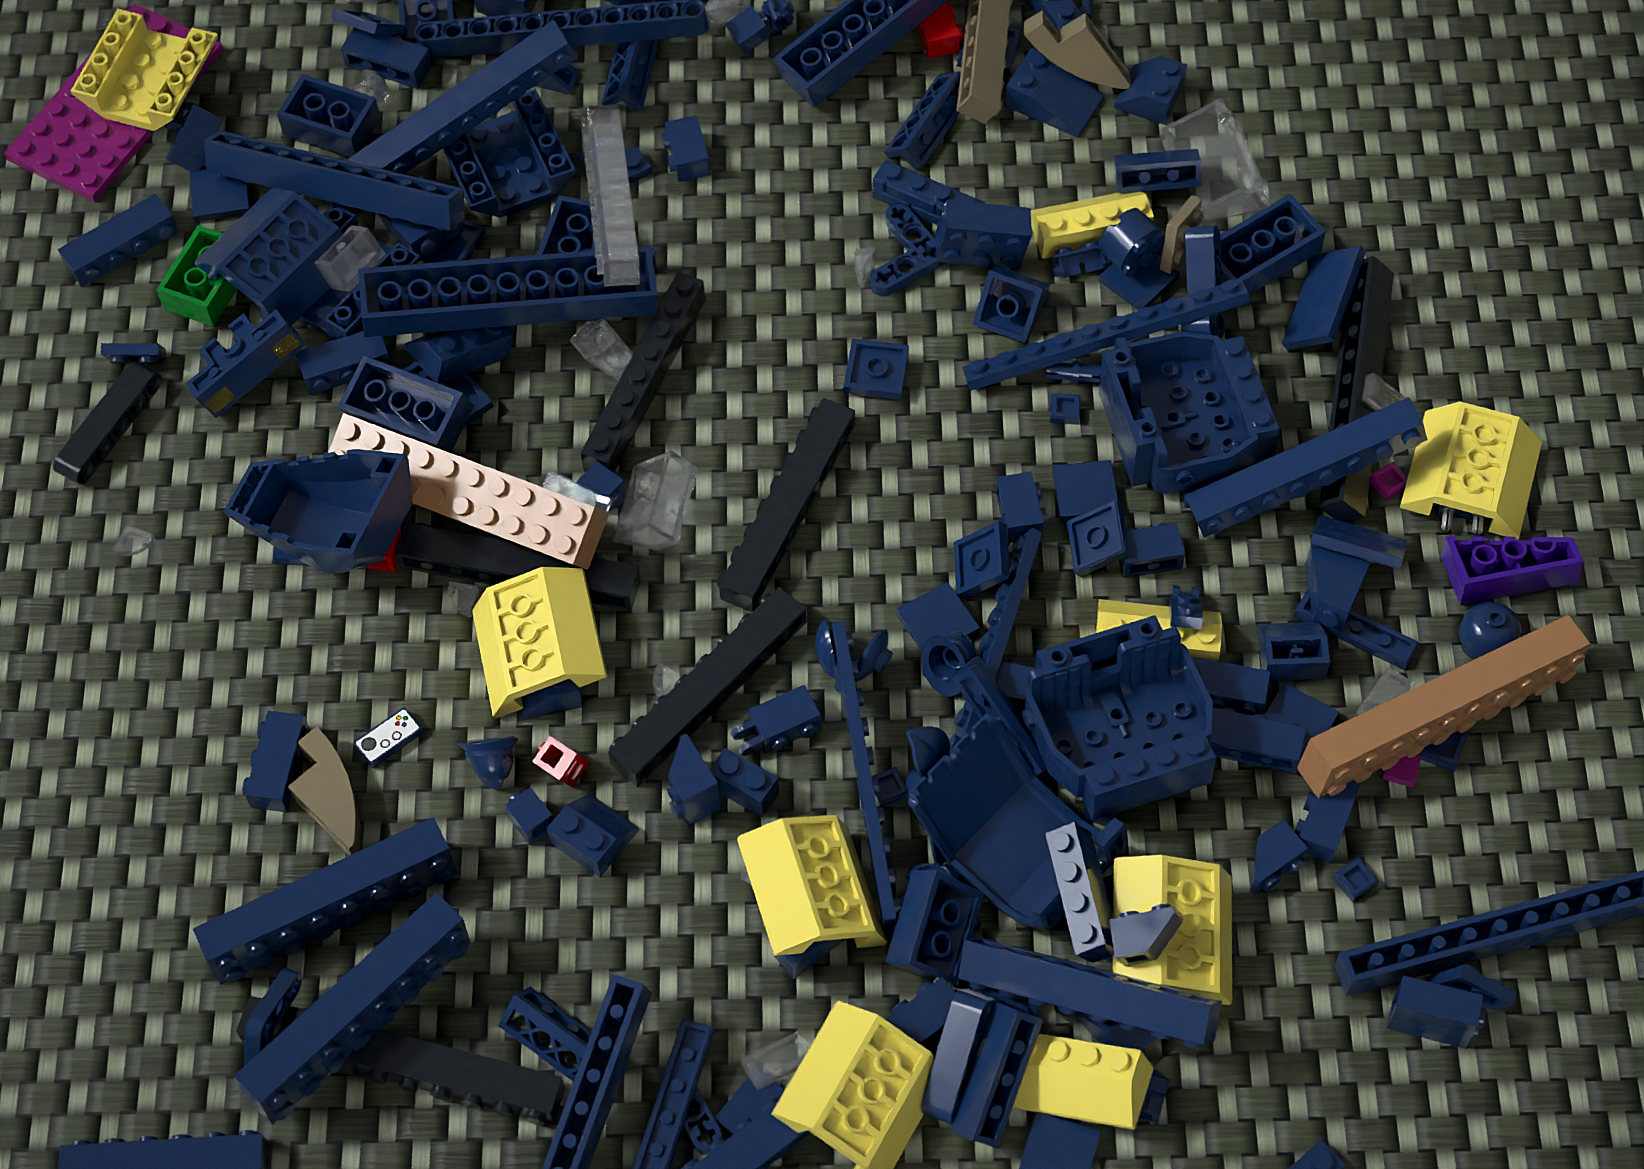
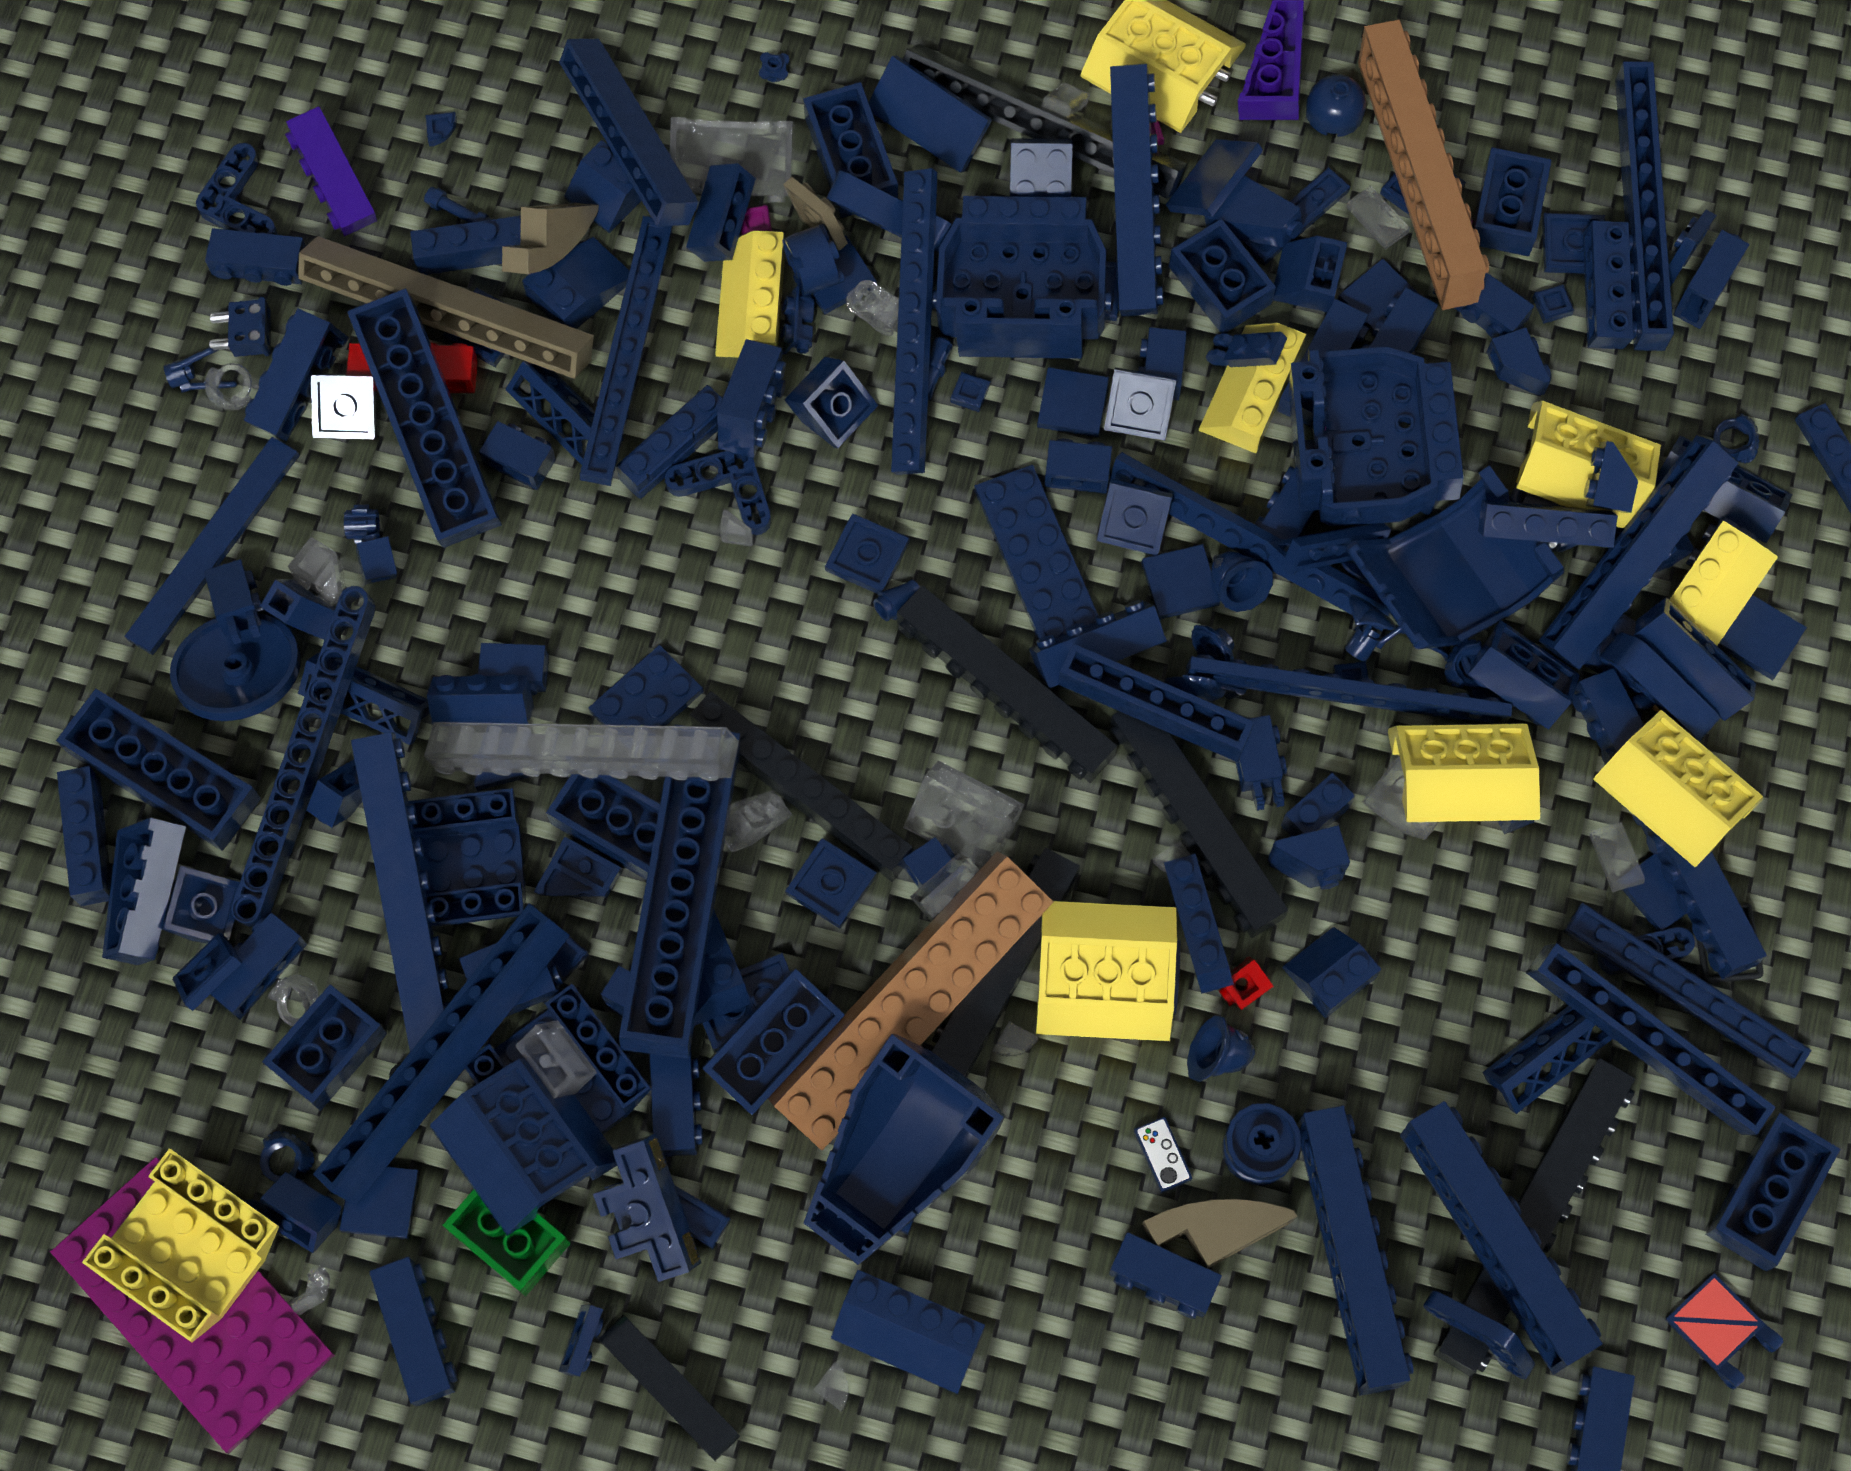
camera: 75 degrees left, 10 degrees up
dark blue brick [505,787,553,845] -> none
none -> dark blue piece [260,1131,315,1182]
none -> clear arm [290,1266,330,1315]
none -> dark blue brick [426,674,534,727]
none -> dark blue brick [479,421,556,490]
none -> dark blue wing [534,837,623,898]
none -> dark blue brick [559,39,699,227]
none -> dark blue plate [580,216,673,486]
none -> dark blue plate [588,645,704,755]
none -> dark blue tile [675,1186,731,1249]
none -> magenta tile [741,205,772,236]
none -> dark blue plate [759,52,790,82]
none -> dark blue plate [785,838,877,929]
none -> dark blue slope [831,1270,985,1394]
none -> clear piece [846,280,899,336]
none -> dark blue cone [873,579,920,621]
none -> dark blue plate [974,465,1098,639]
none -> brick [1009,138,1072,197]
none -> dark blue brick [1029,600,1167,688]
none -> dark blue brick [1058,644,1254,762]
none -> dark blue brick [1164,854,1234,994]
none -> dark blue brick [1169,218,1276,334]
none -> dark blue wheel [1222,1103,1301,1186]
none -> dark blue brick [1472,147,1551,257]
none -> dark blue tile [1542,213,1605,274]
none -> dark blue brick [1583,221,1637,349]
none -> dark blue slope [1656,435,1793,543]
none -> dark blue piece [1713,413,1759,464]

